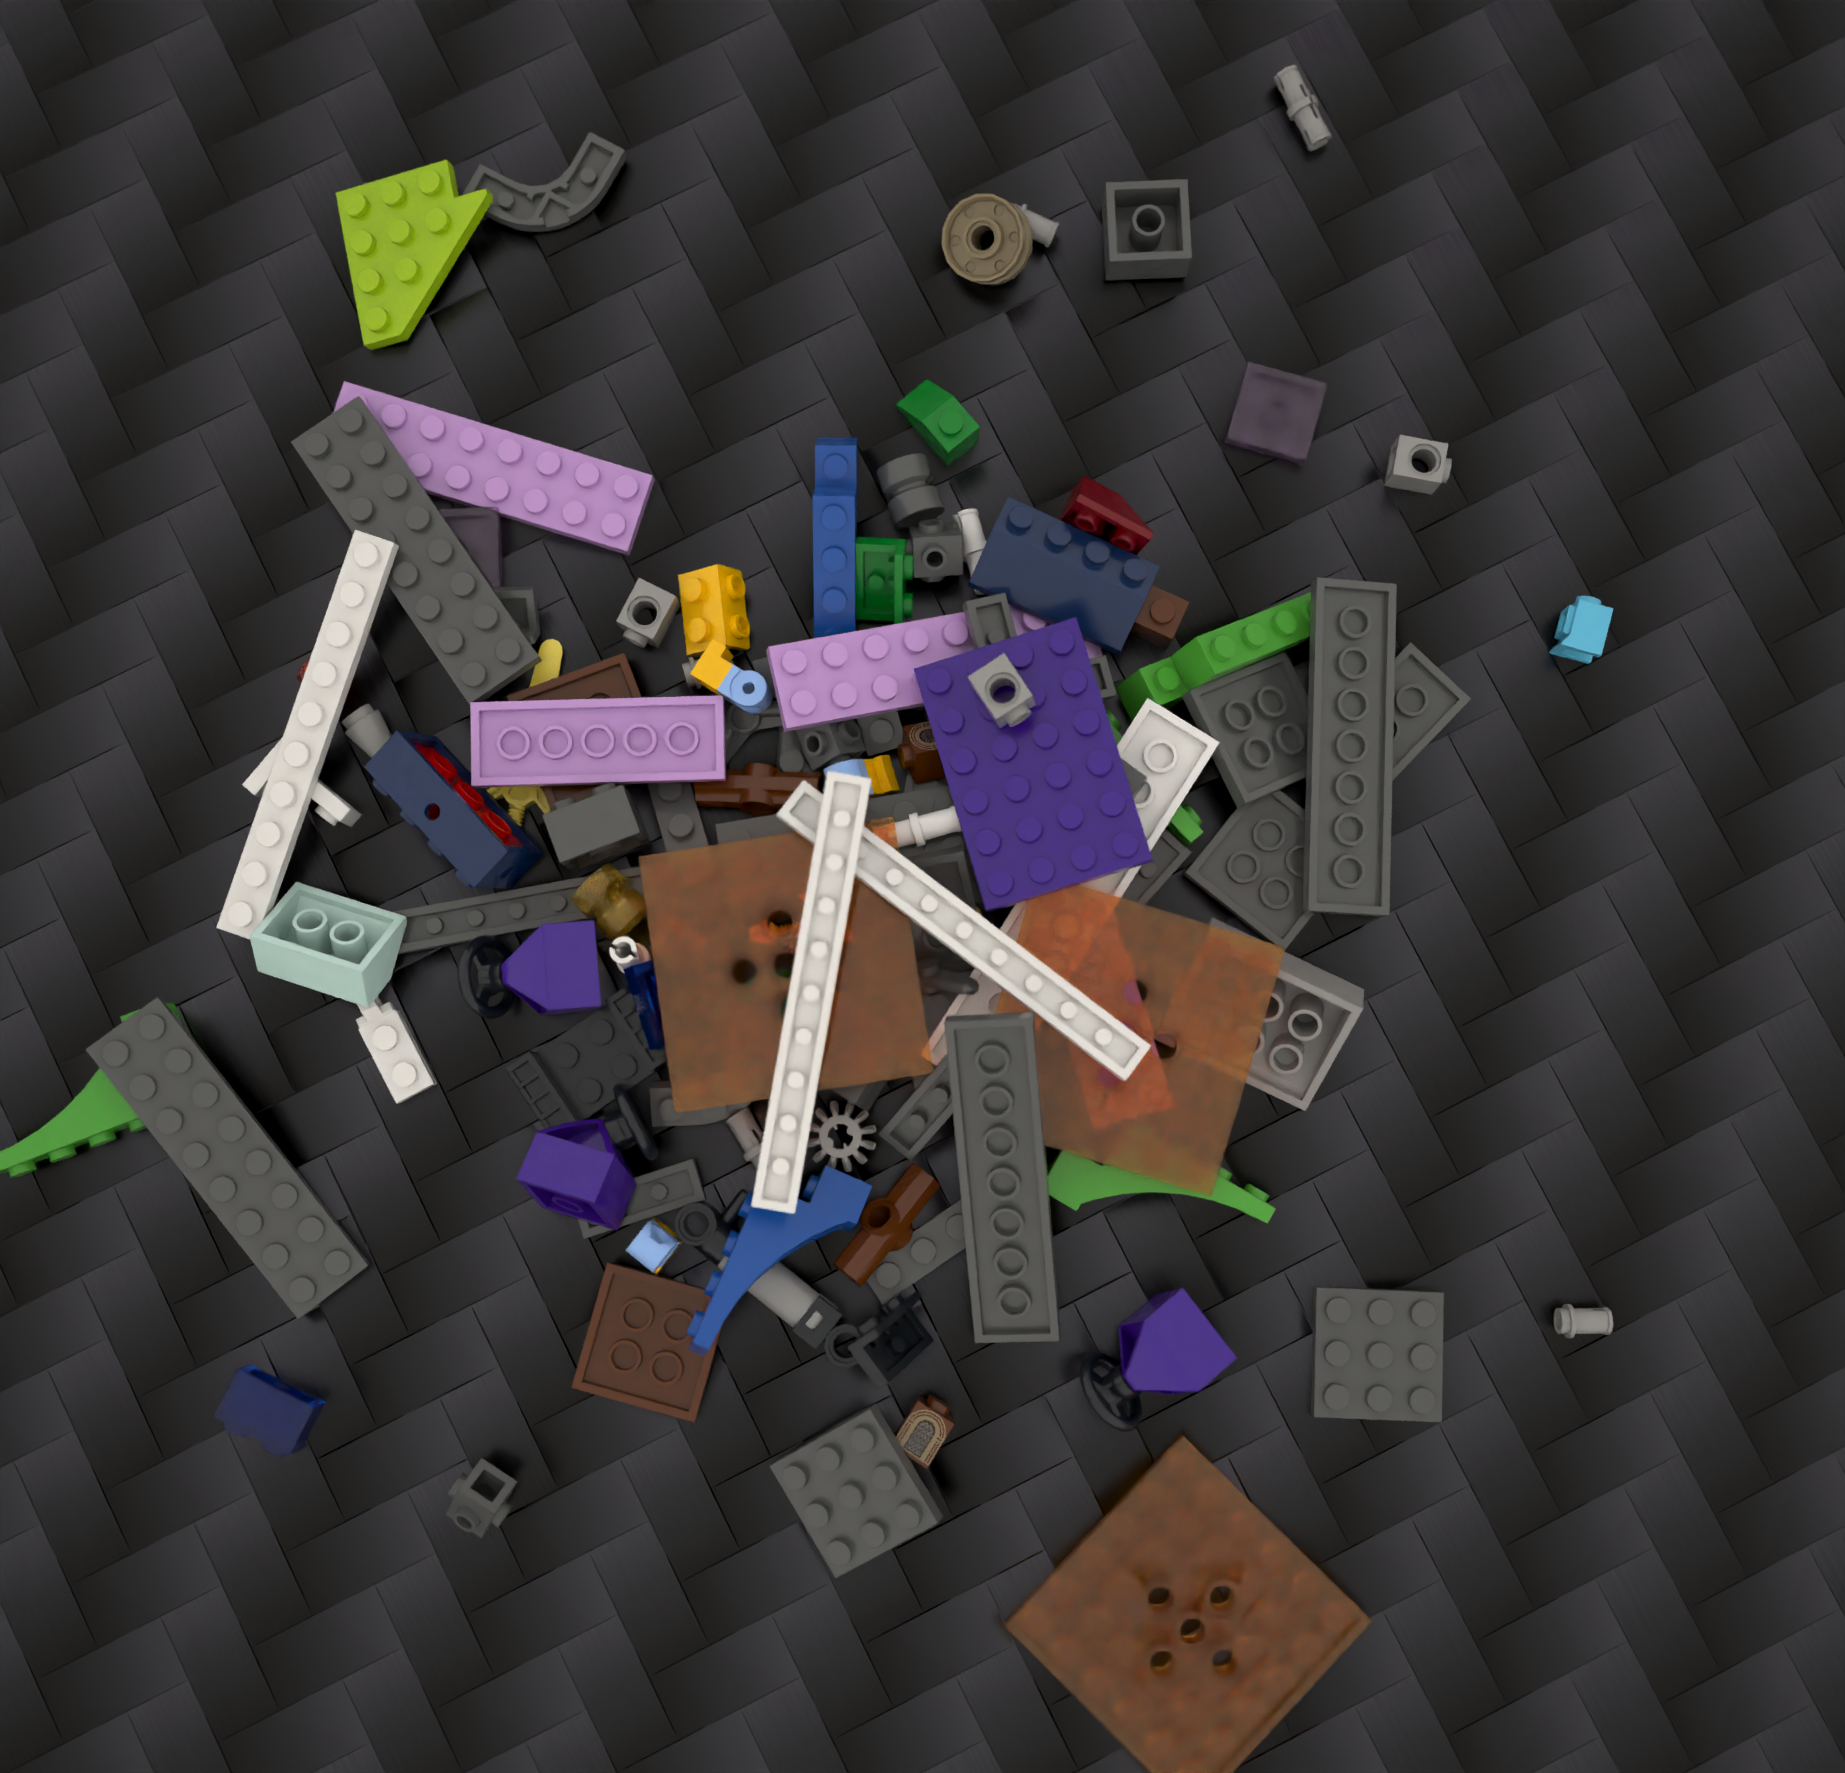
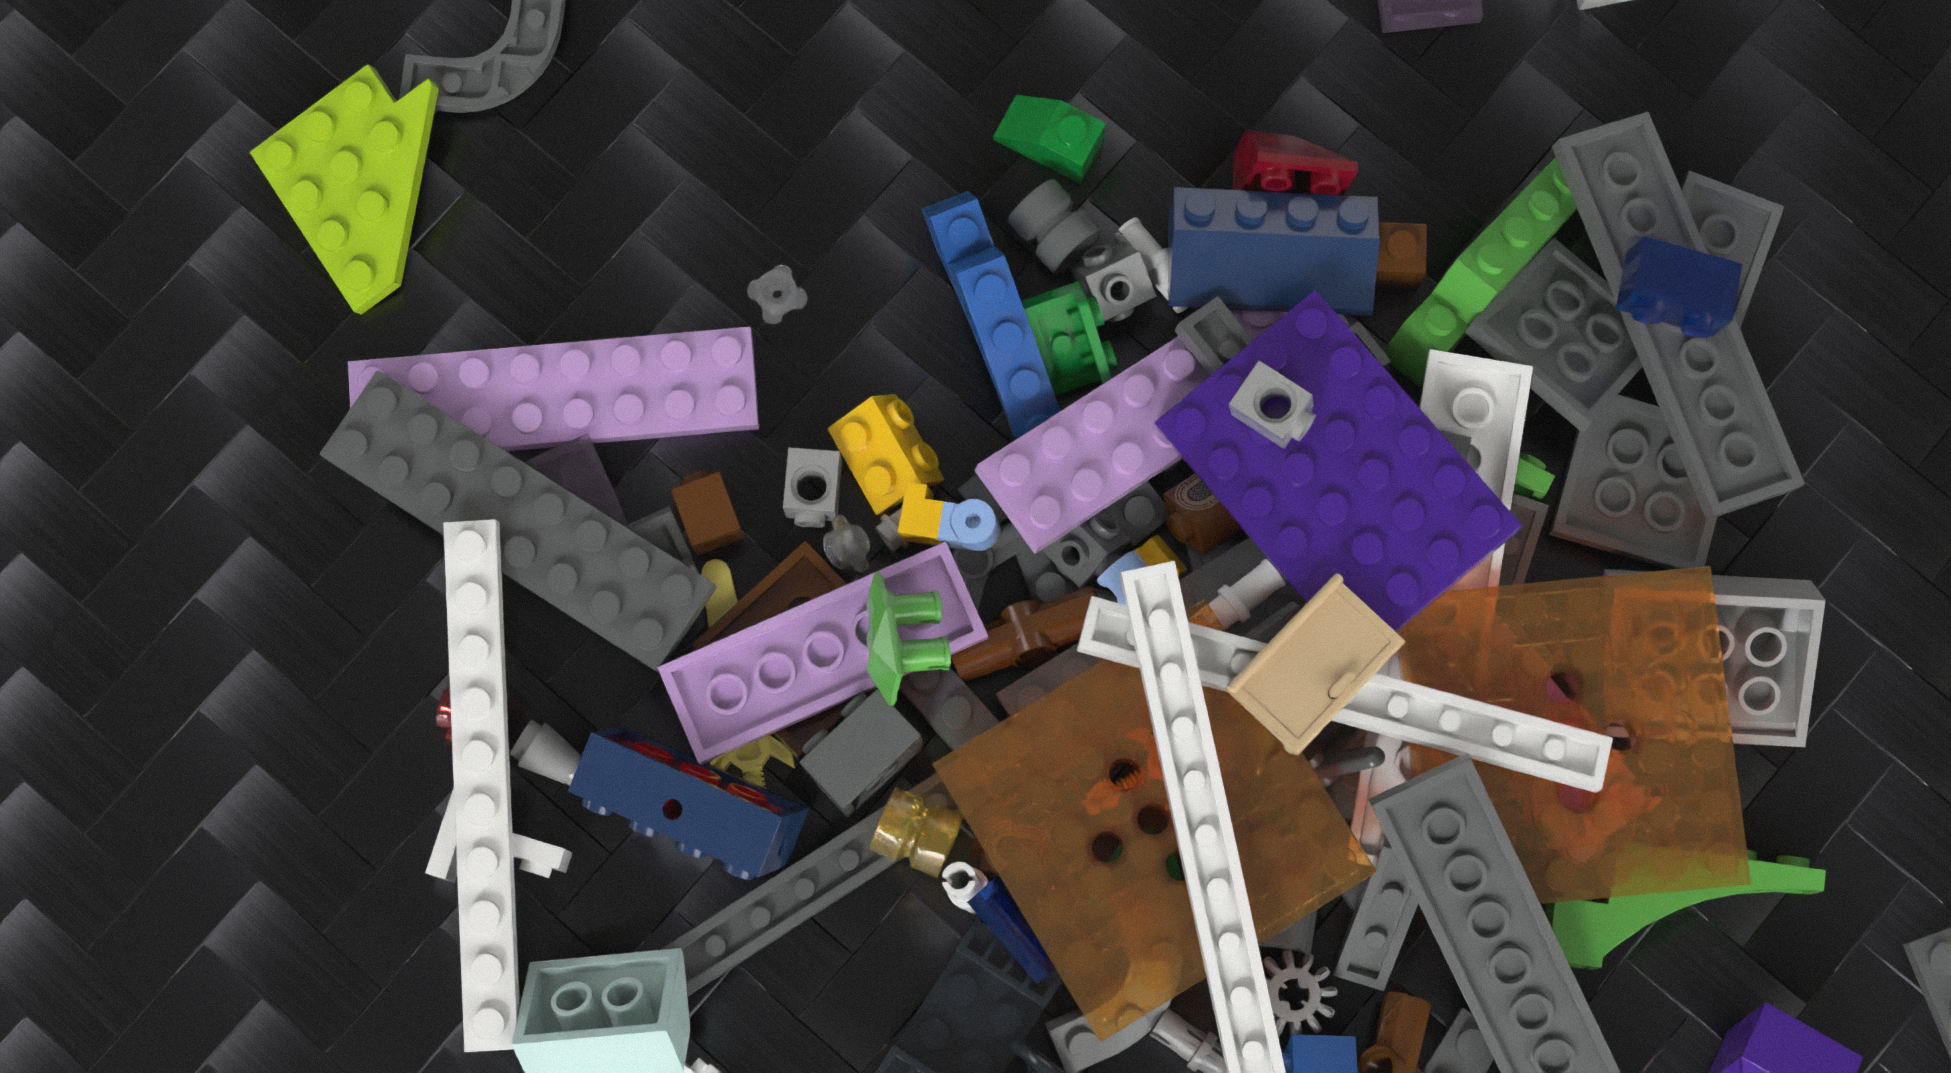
camera: 20 degrees left, 5 degrees down
dark purple piece [458,920,601,1019] -> none
medium azure window [1549,596,1613,664] -> none
none -> reddish brown brick [671,470,745,555]
none -> clear plate [747,265,807,324]
none -> clear plate [823,515,870,573]
none -> bright green connector [866,572,951,706]
none -> tan door [1225,574,1405,756]
none -> clear blue brick [1616,236,1743,338]

